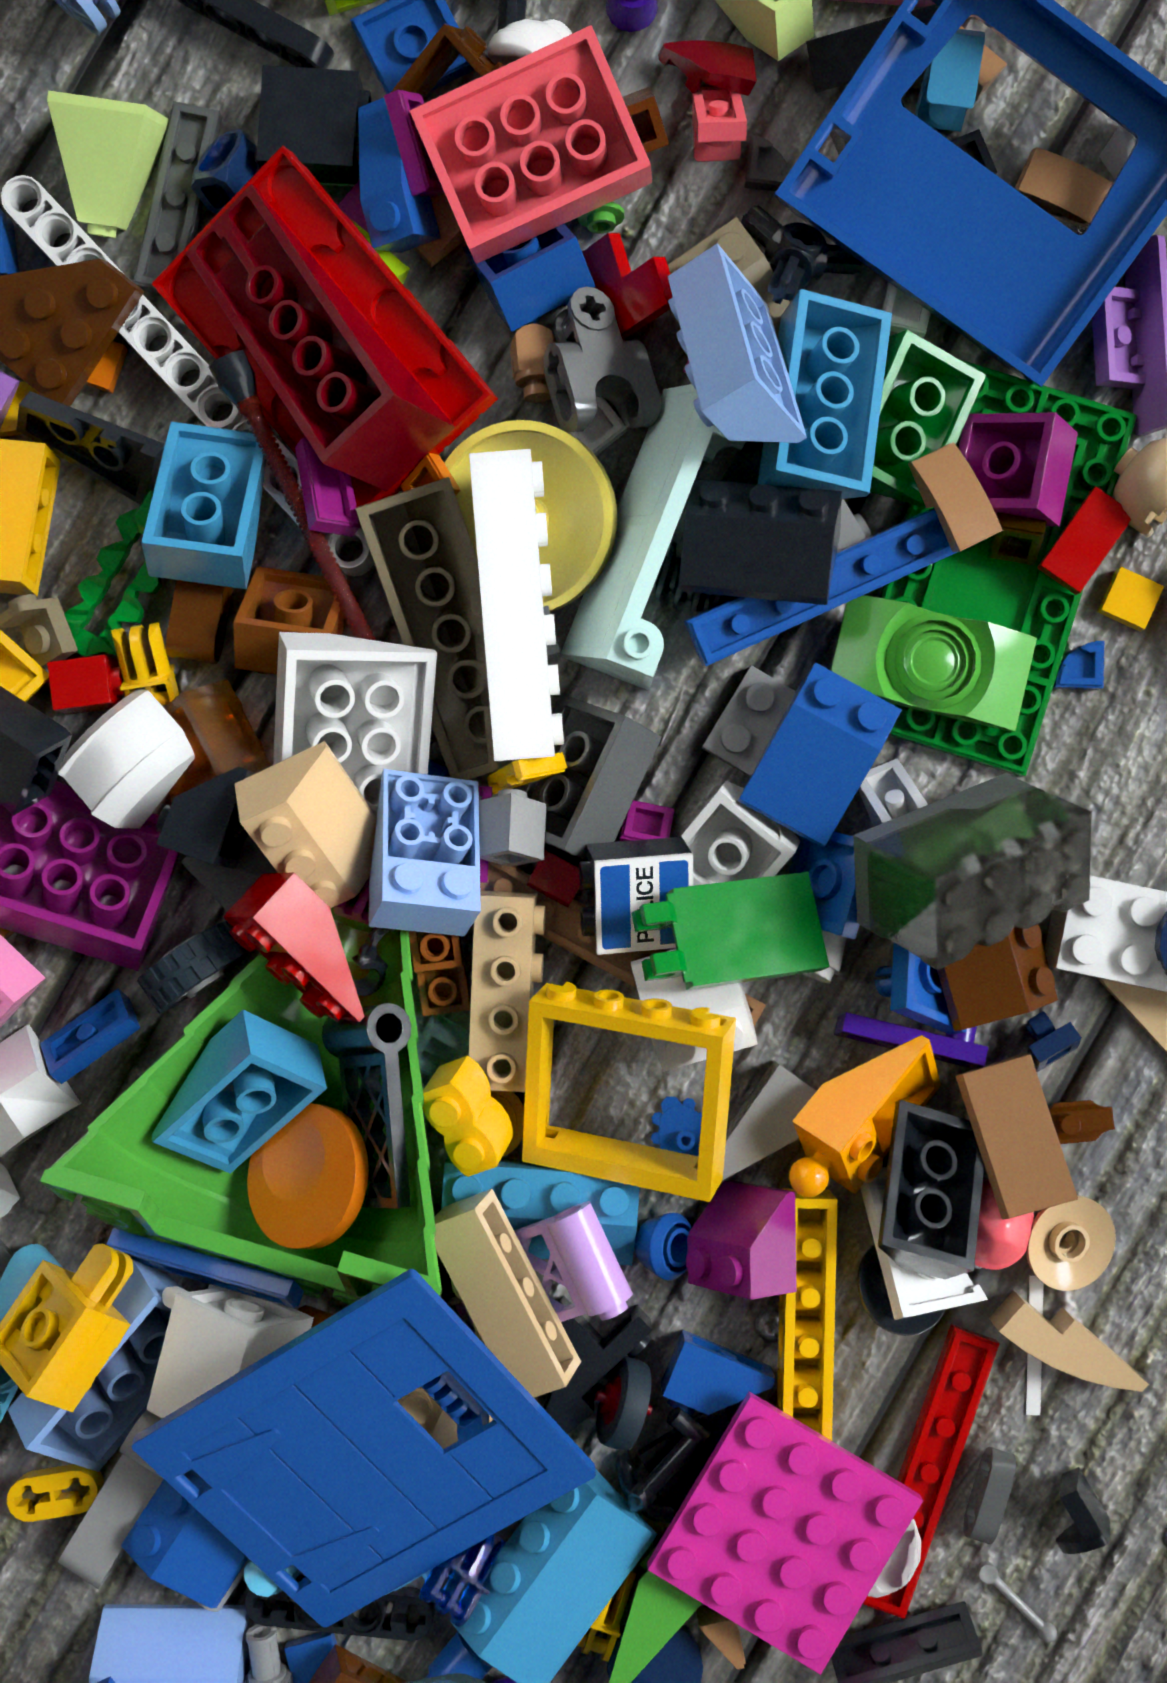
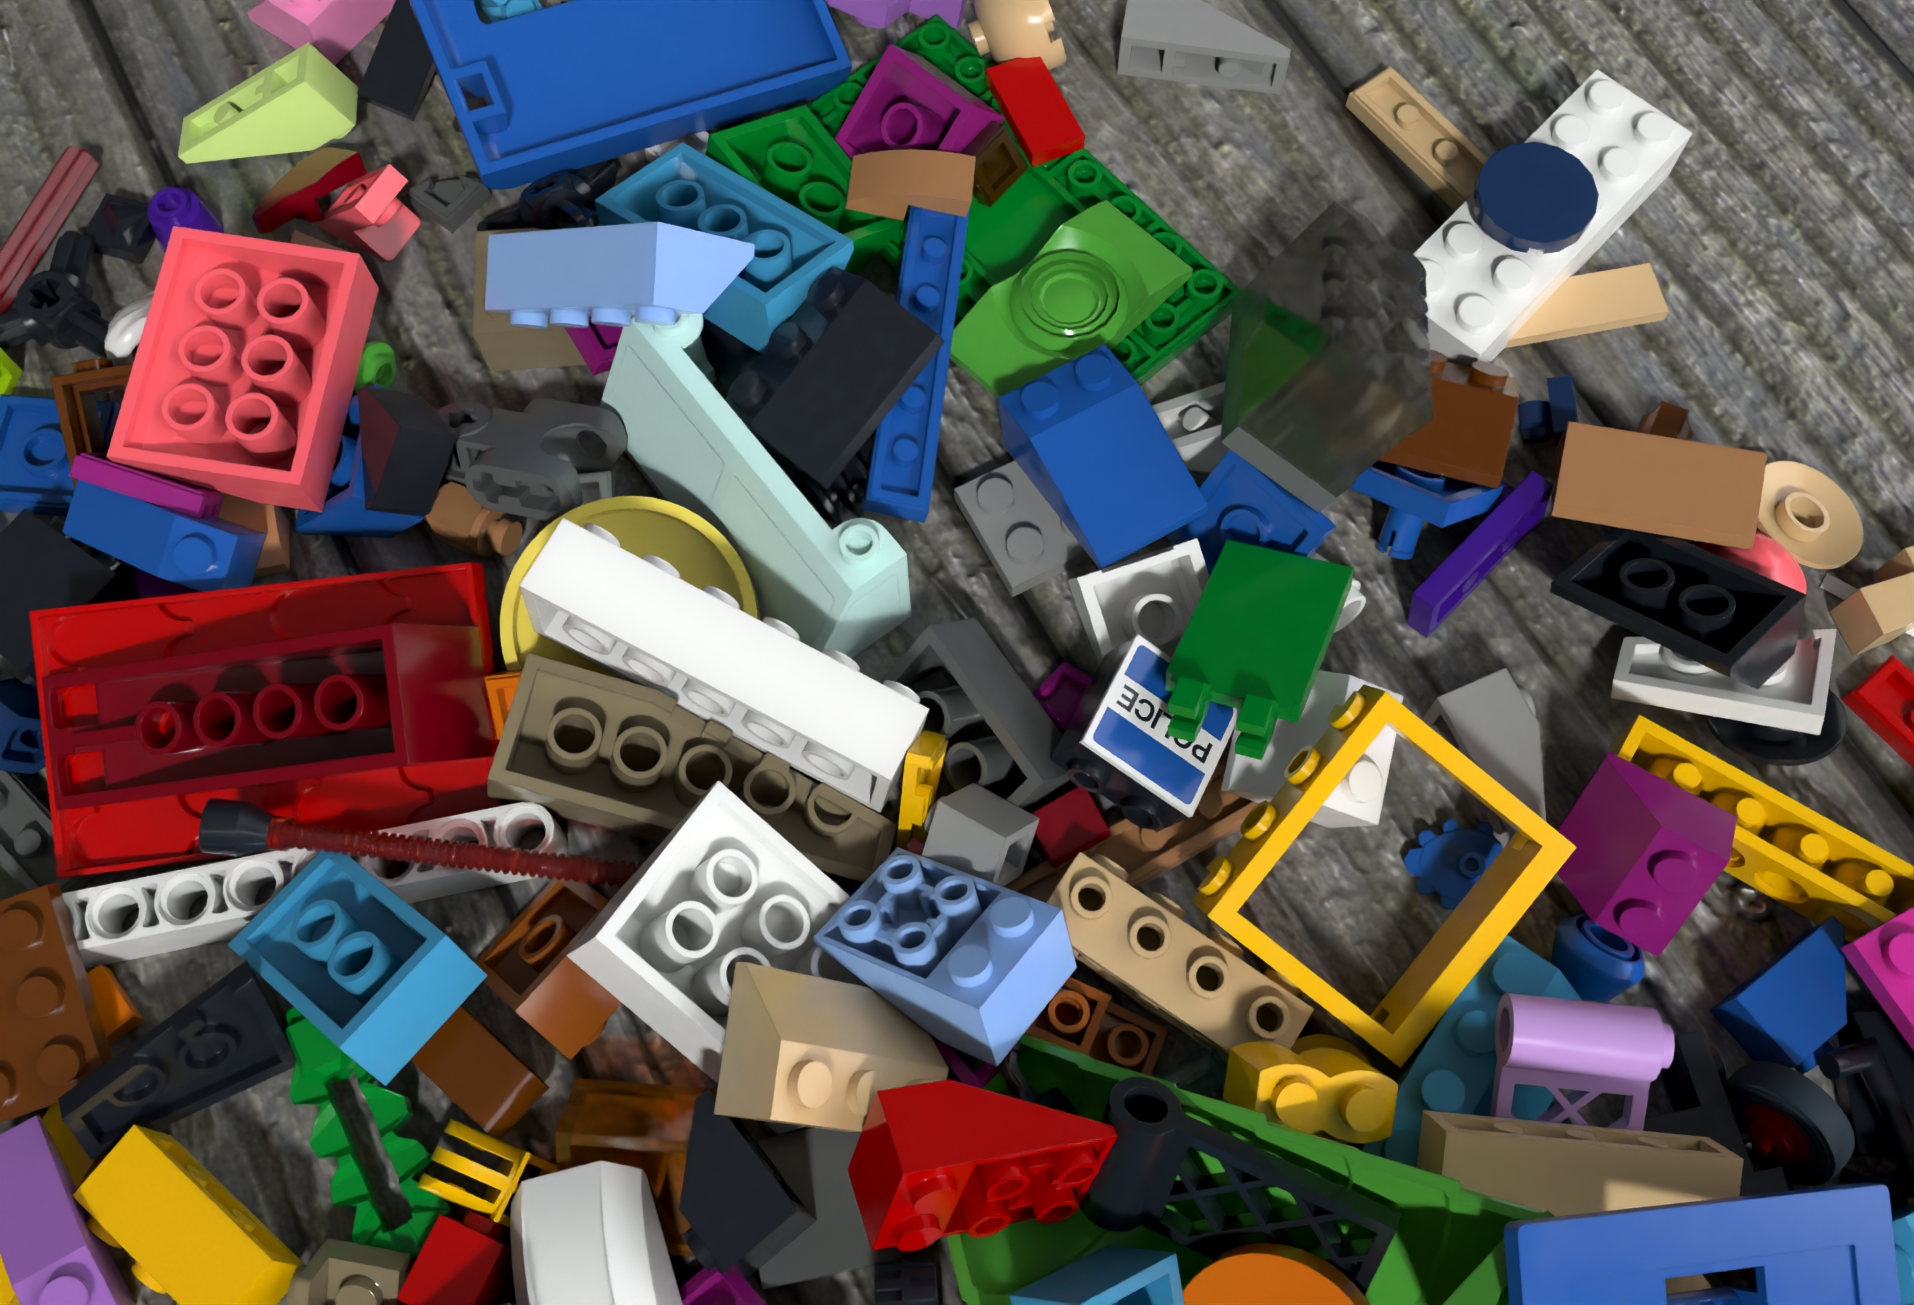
camera: 60 degrees left, 20 degrees down
magenta tile [295,438,360,537] -> none
red tile [582,233,673,340] -> none
light orange slope [789,1035,941,1197] -> none
blue tile [1053,641,1105,690] -> none
yellow tile [1097,567,1164,632] -> none
none -> black slope [358,386,458,517]

